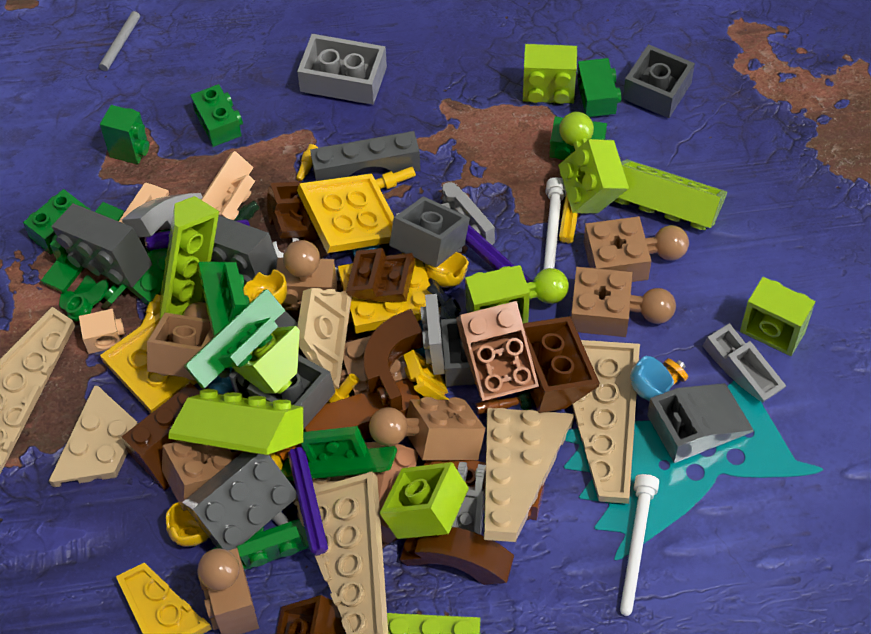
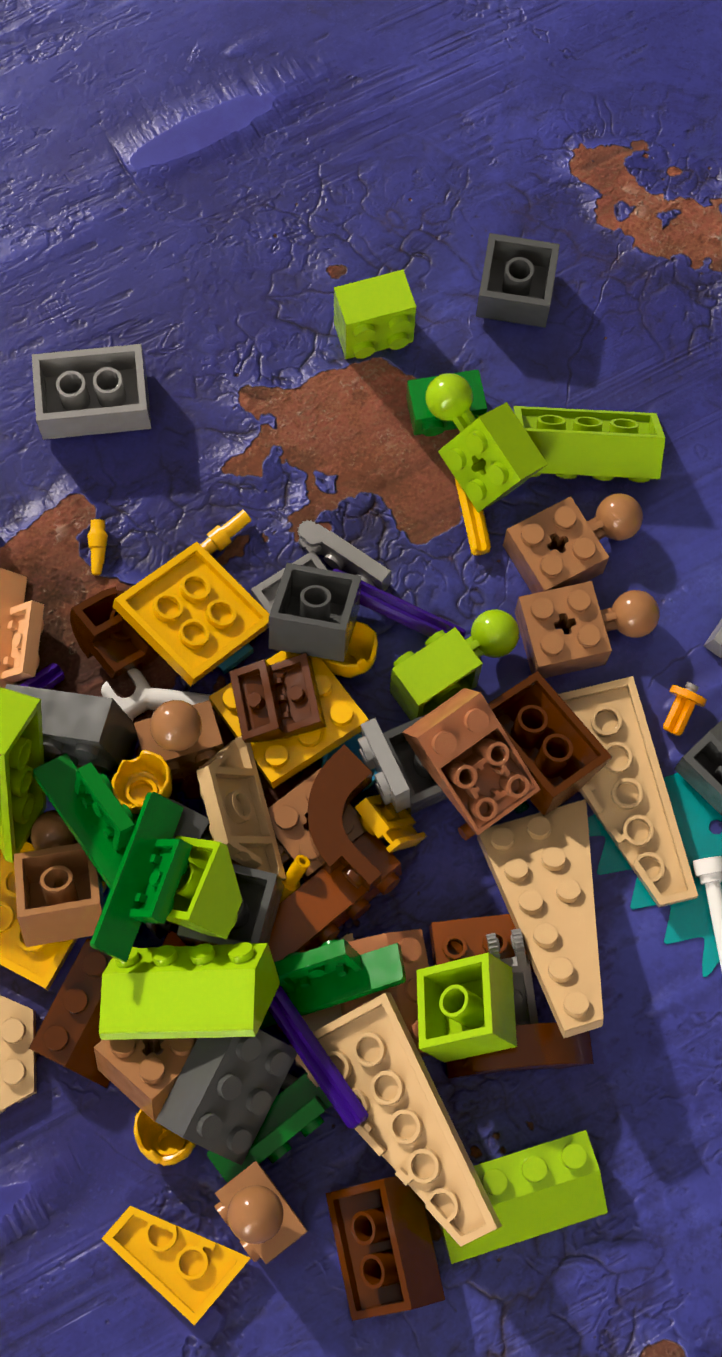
camera: 25 degrees left, 15 degrees up
clear green piece [234,200,260,221] -> none
dark grey arch [310,131,420,181] -> none
medium nougat brick [369,397,485,460] -> none
black plate [427,278,461,320] -> none
white piece [543,177,566,270] -> none
green brick [577,58,621,117] -> none
dark azure hair [630,355,674,401] -> none

